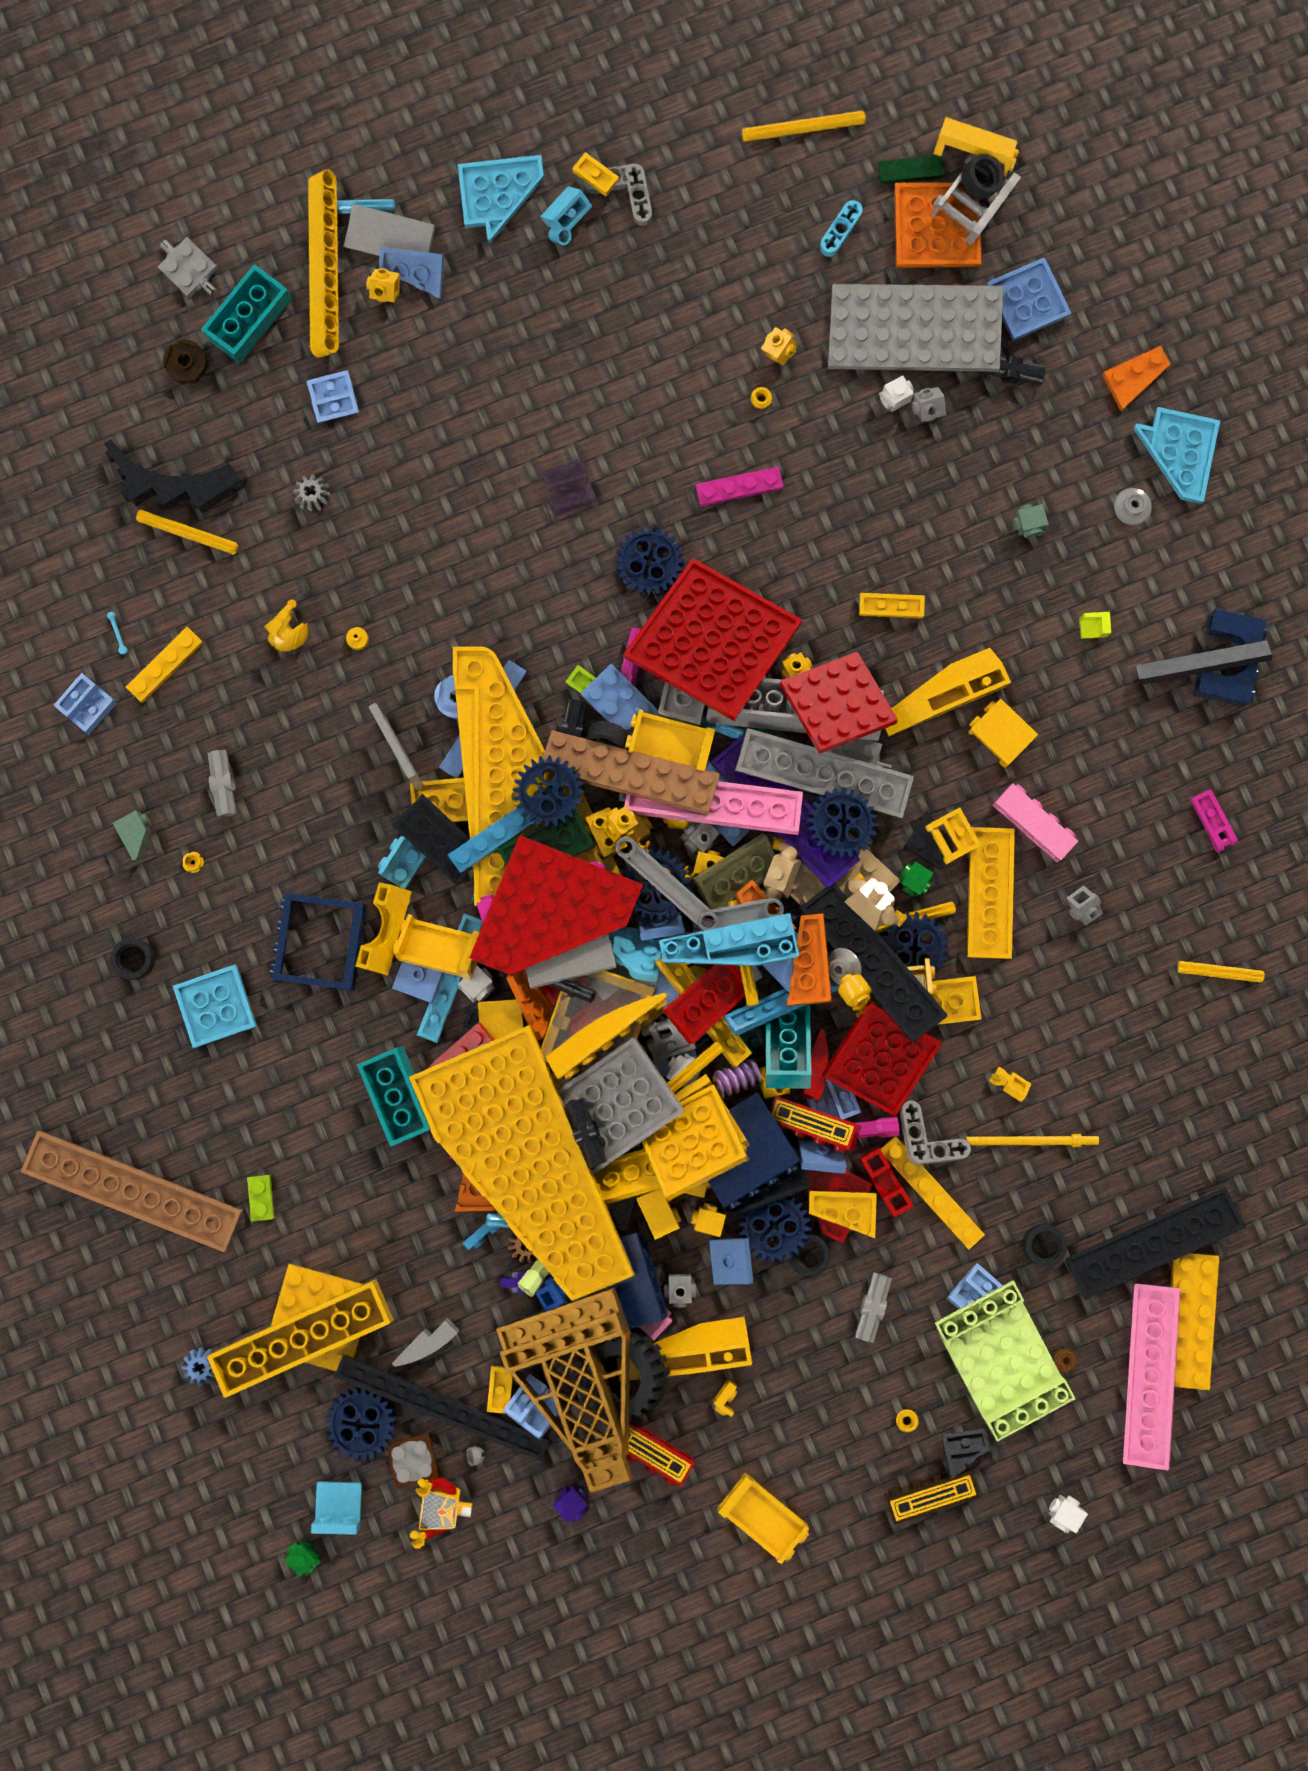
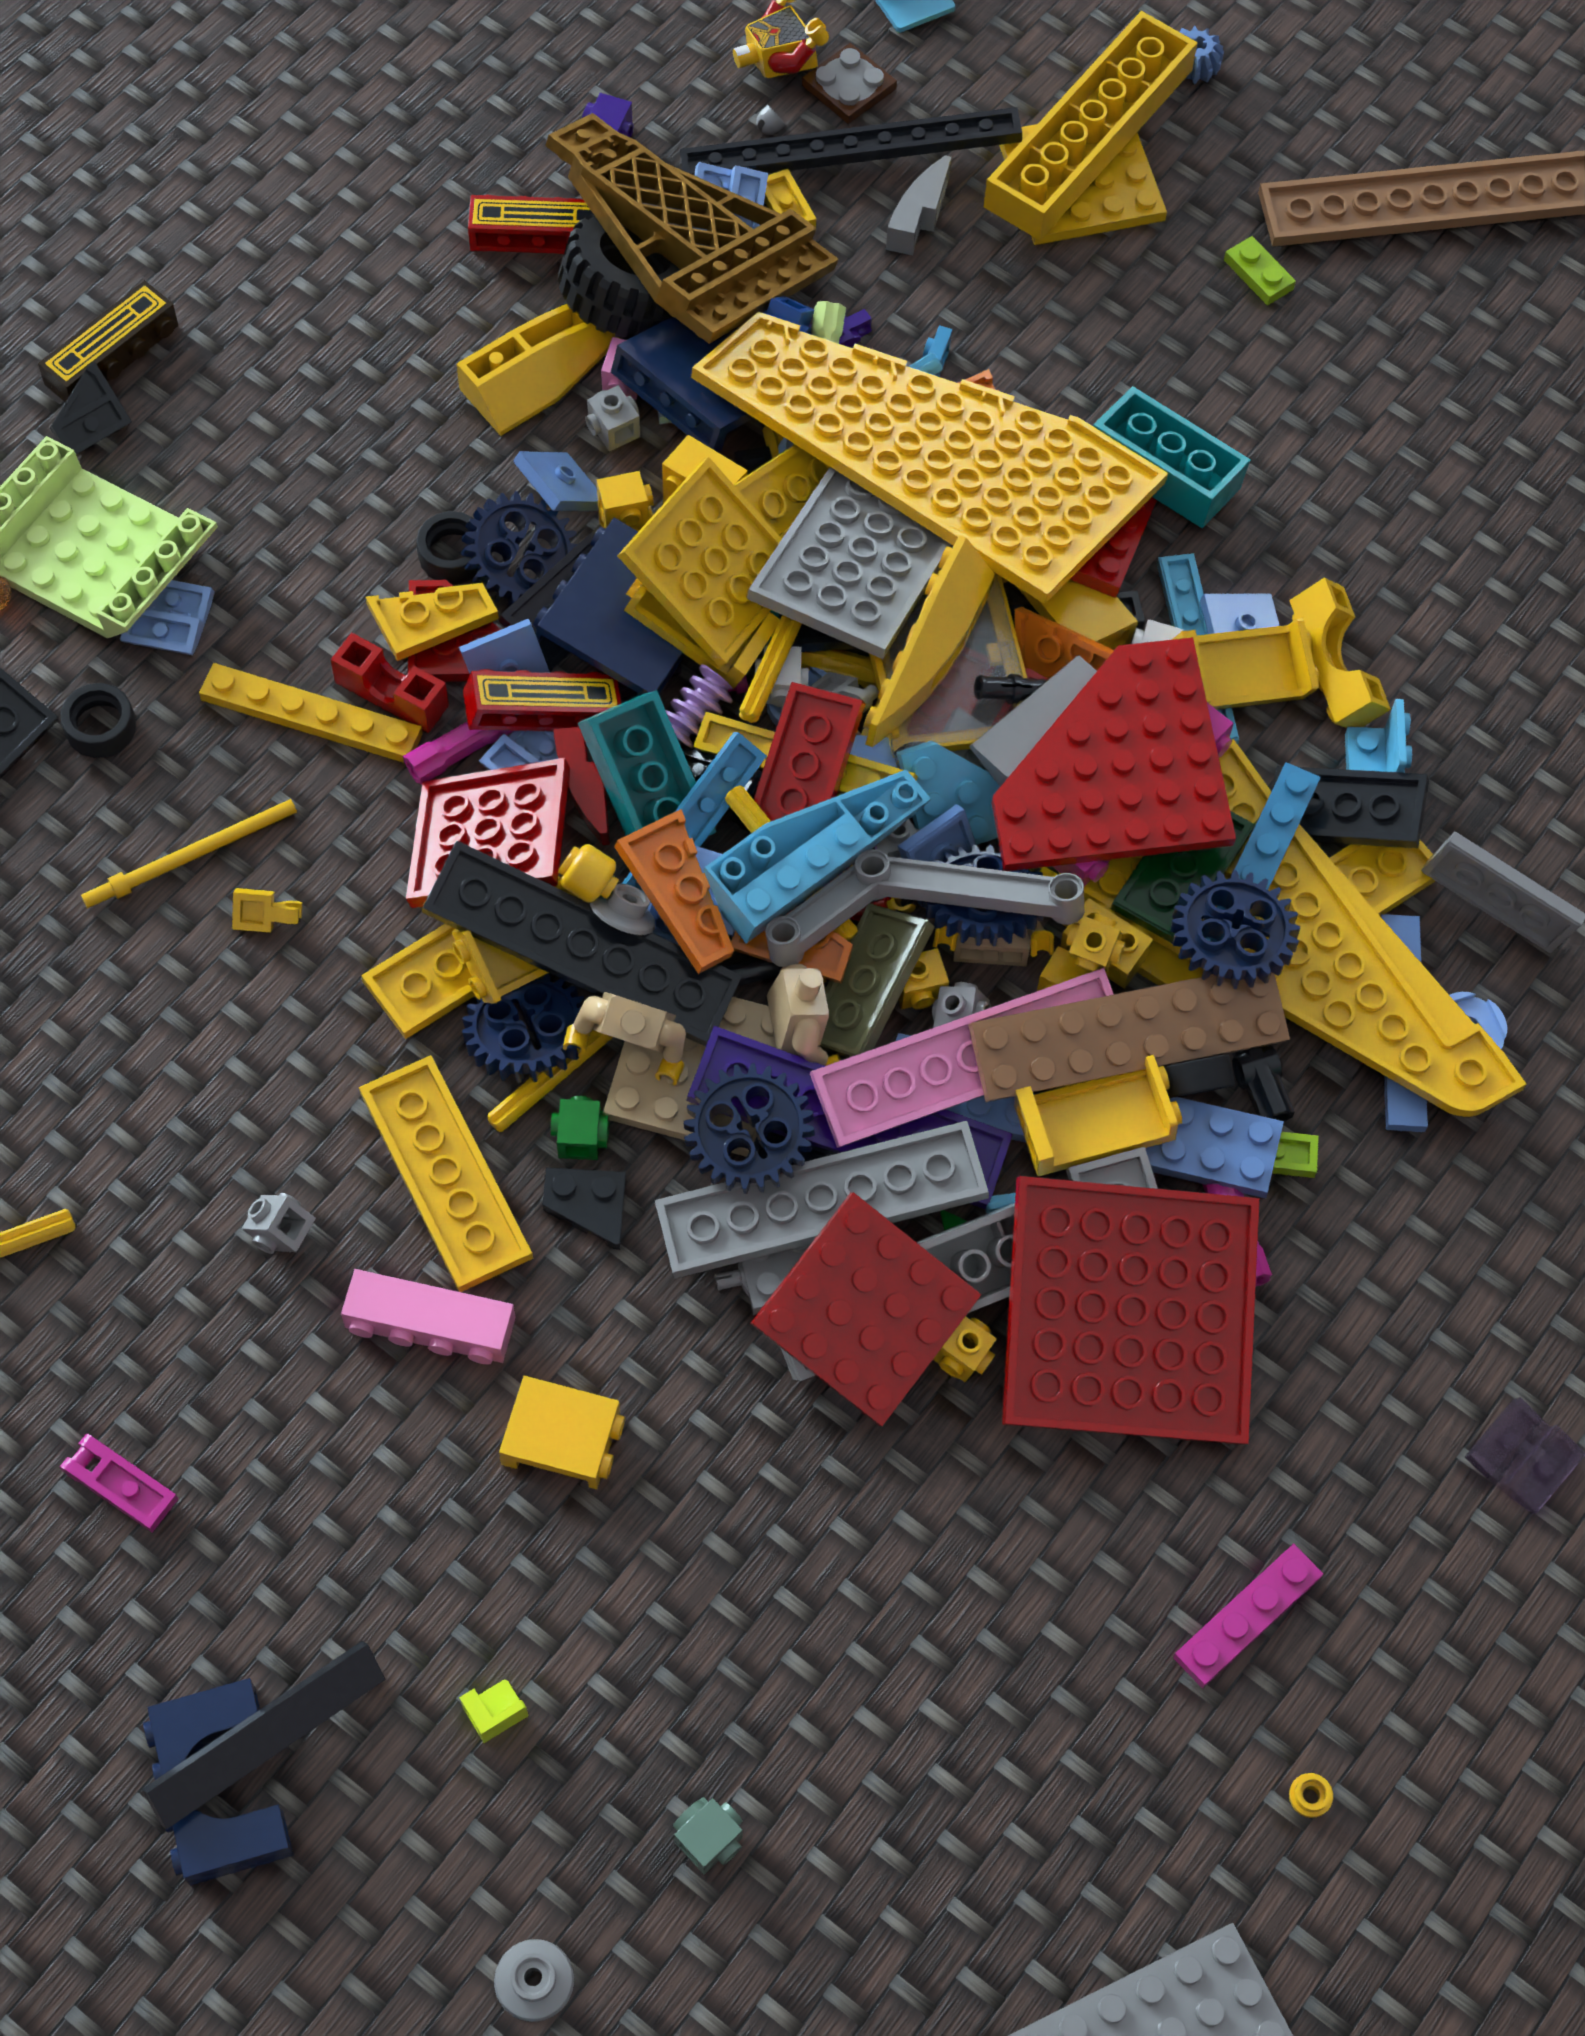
camera: 150 degrees right, 20 degrees down
medium azure plate [173,965,257,1048] -> none
dark blue window [270,893,367,991] -> none
dark blue gear [325,1387,397,1461] -> none
black piece [565,1098,607,1168] -> none
dark blue gear [615,526,684,597] -> none
yellow bracket [713,1378,737,1417] -> none
yellow panel [717,1473,809,1564] -> none
yellow brick [761,327,798,366] -> none
light grey piece [855,1272,892,1343] -> none
yellow plate [859,593,925,618] -> none
white brick [879,376,914,412] -> none
yellow wedge [885,648,1011,737] -> none
yellow plate [896,1409,918,1432] -> none
light grey beam [899,1100,971,1165] -> none
light grey brick [912,387,946,422] -> none
yellow plate [925,808,981,865] -> none

